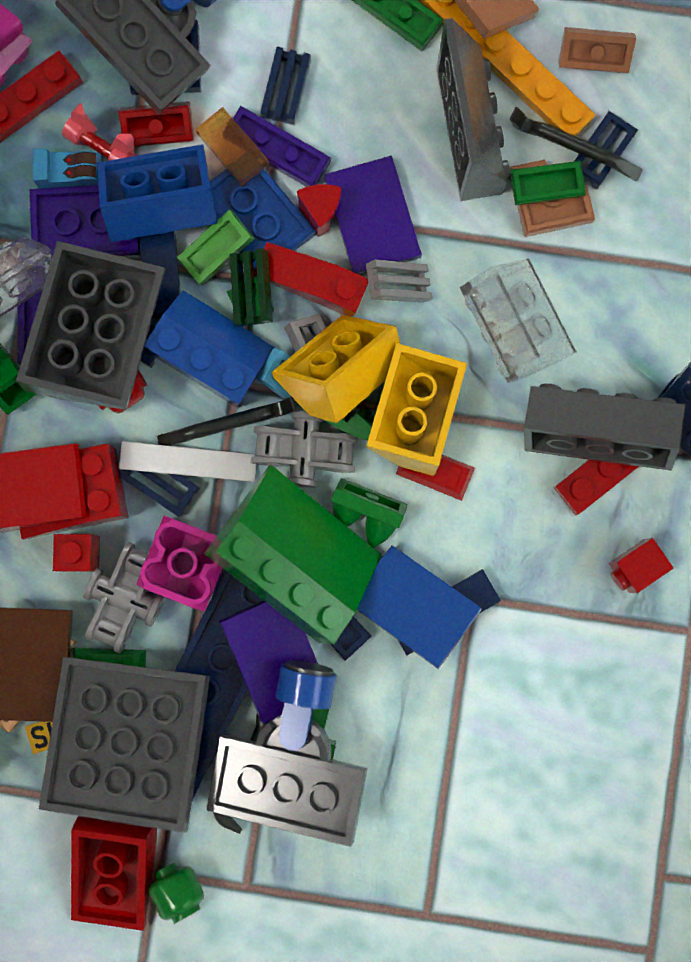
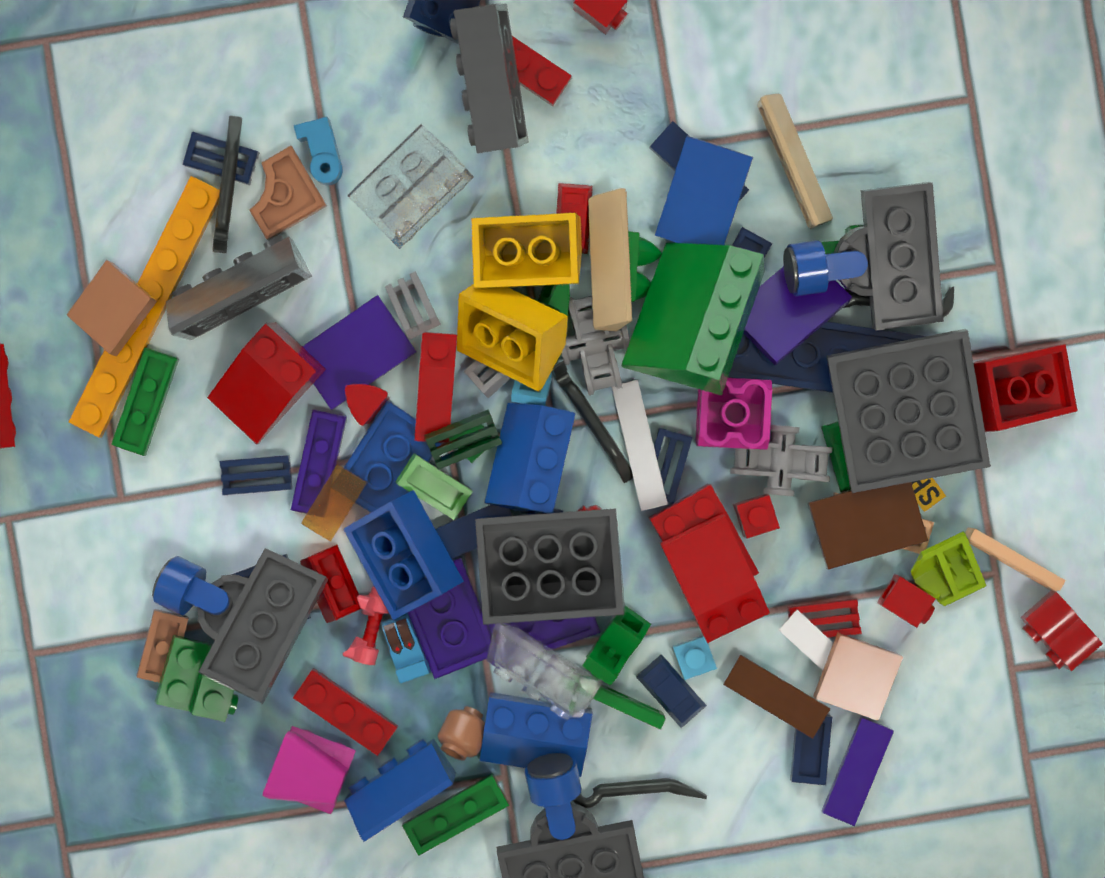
camera: 105 degrees left, 5 degrees up
green head [149,862,204,924] -> none
green tile [510,160,586,205] -> none
nougat plate [558,27,636,73] -> none
none -> red slope [207,322,326,445]
none -> dark azure leg [293,117,343,185]
none -> tan slope [588,188,632,331]
none -> tan slope [757,94,833,229]

